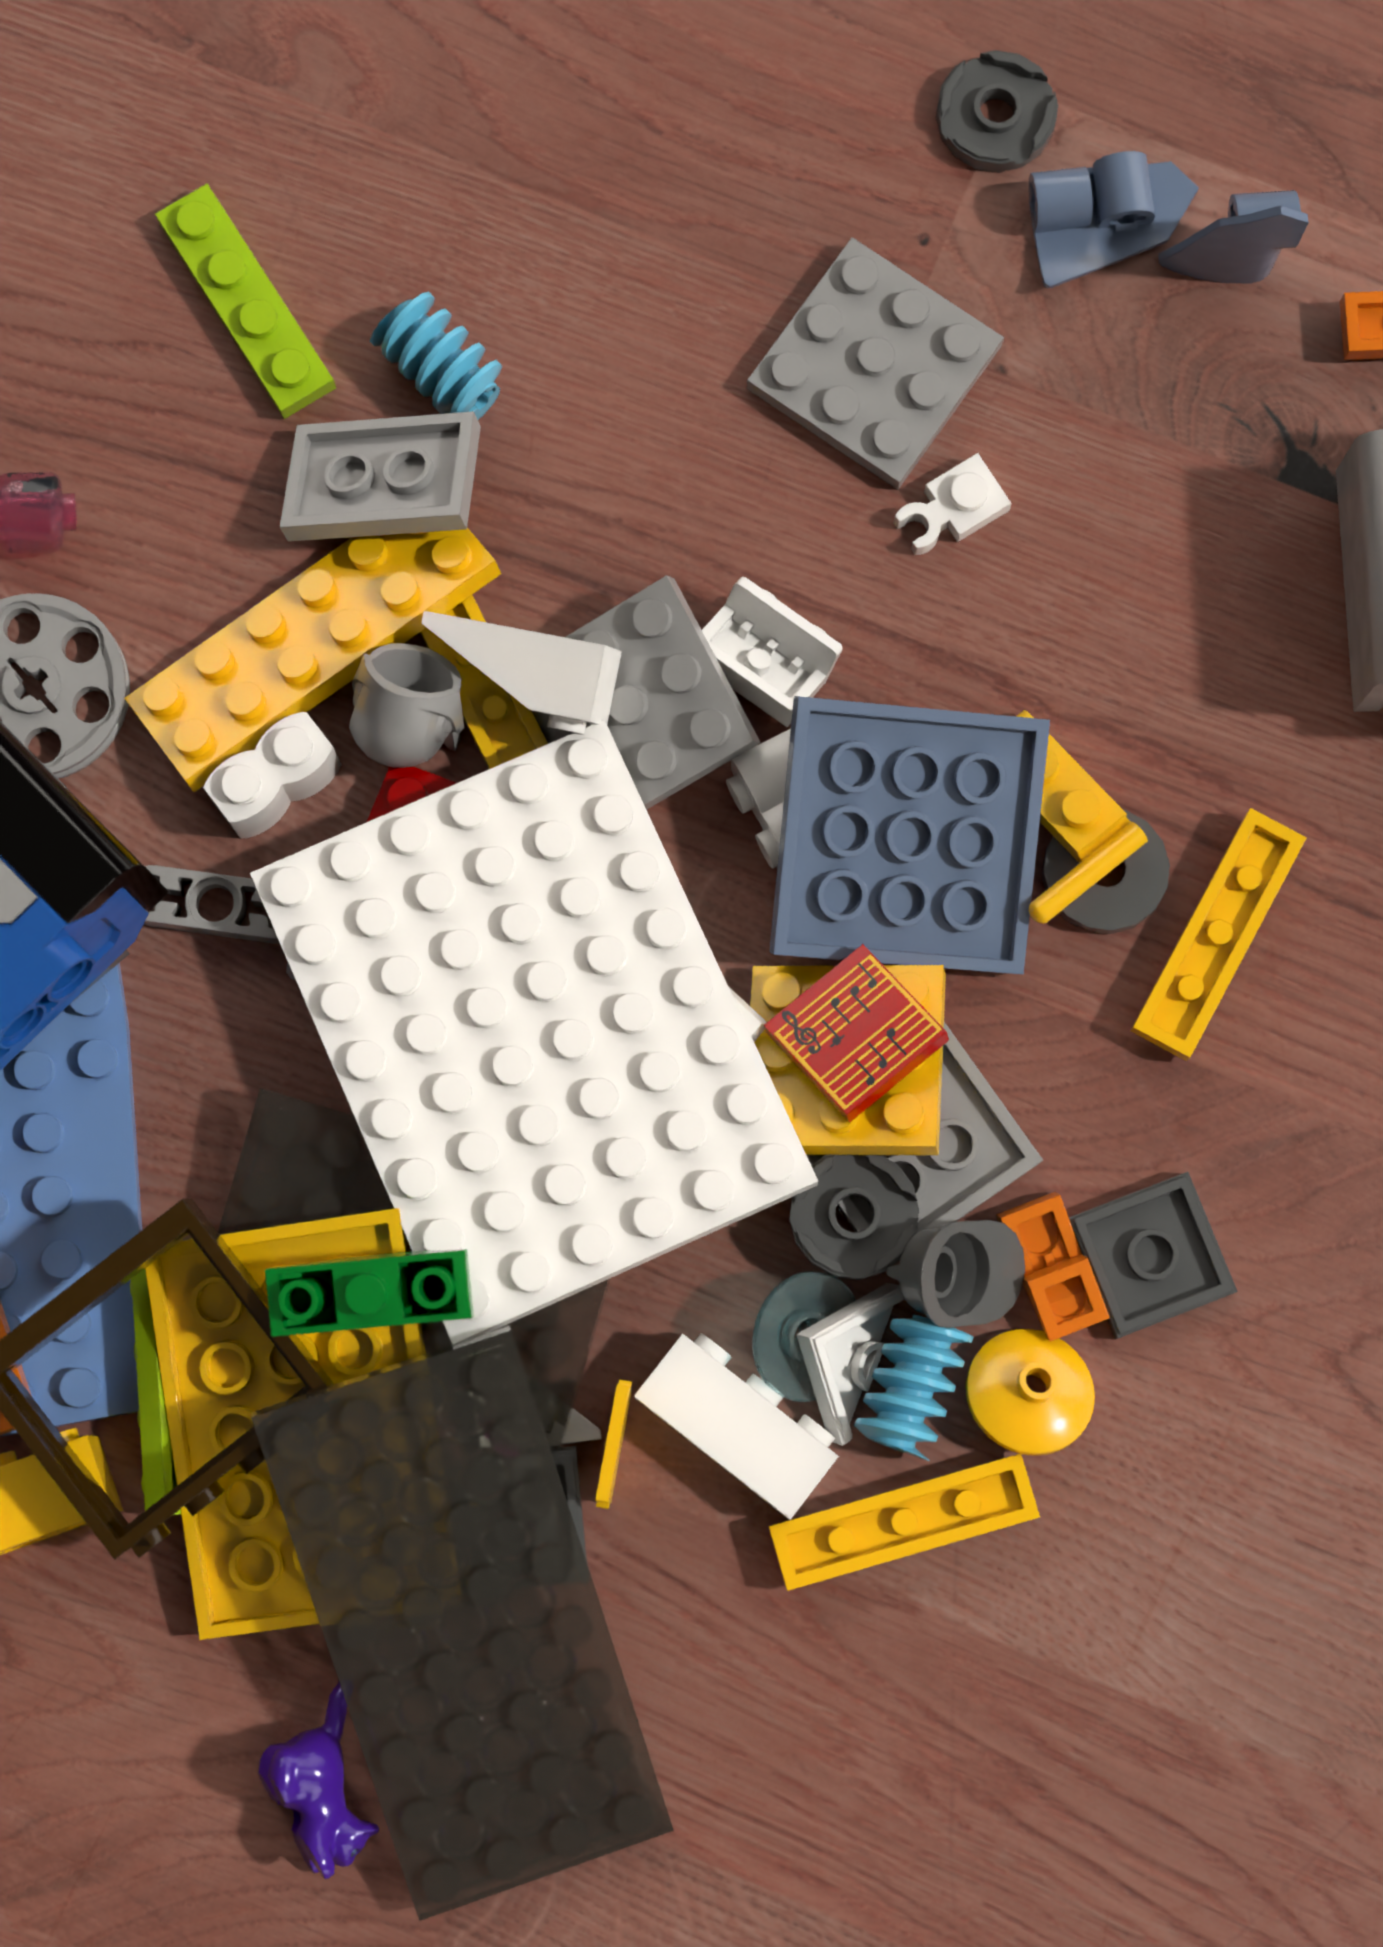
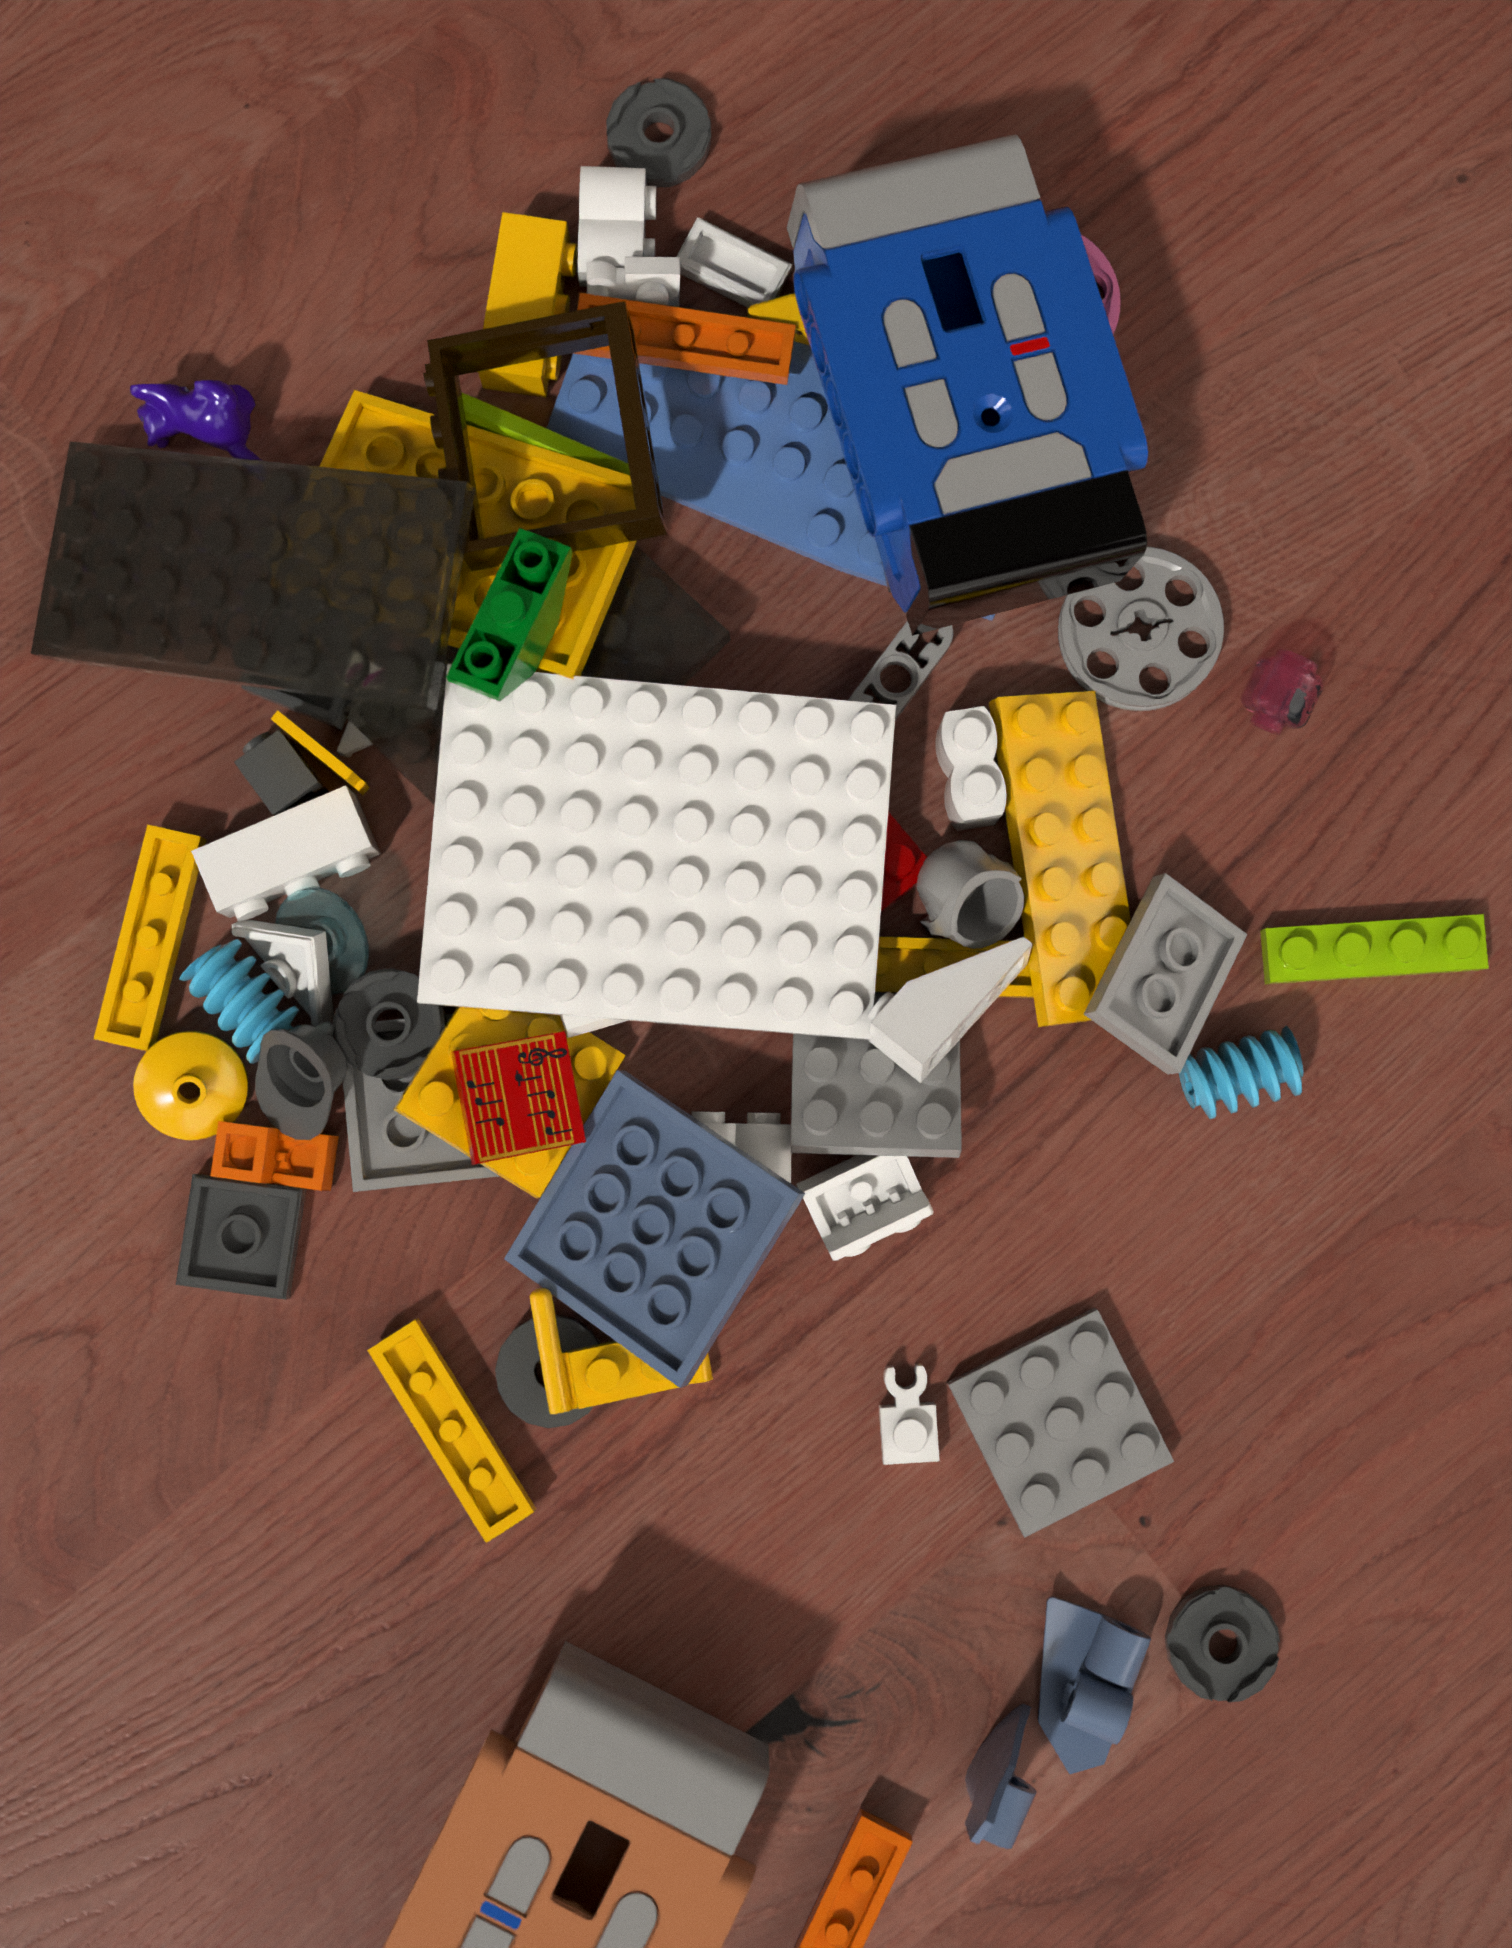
camera: 115 degrees right, 5 degrees up
none -> dark grey brick [234,729,329,816]

